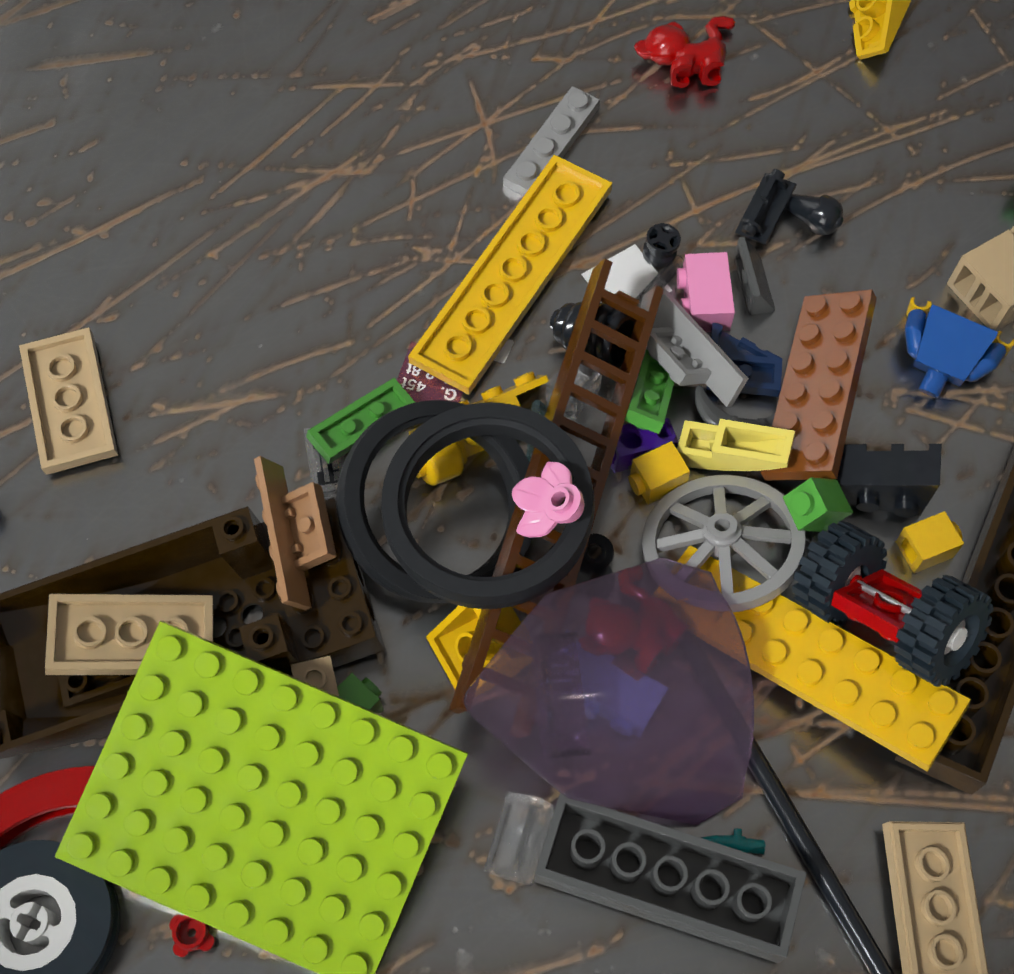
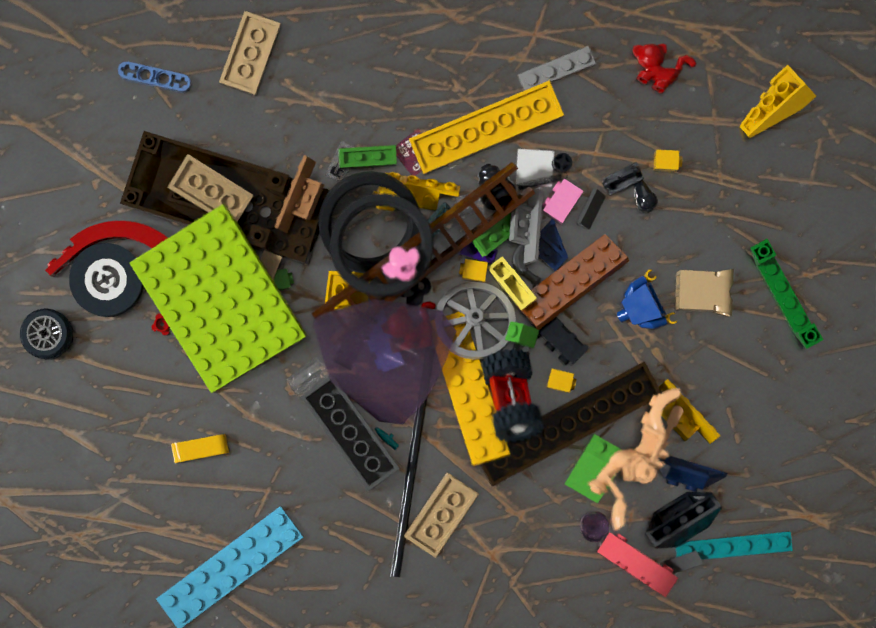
camera: 35 degrees right, 20 degrees up
none -> yellow brick [654,150,682,172]

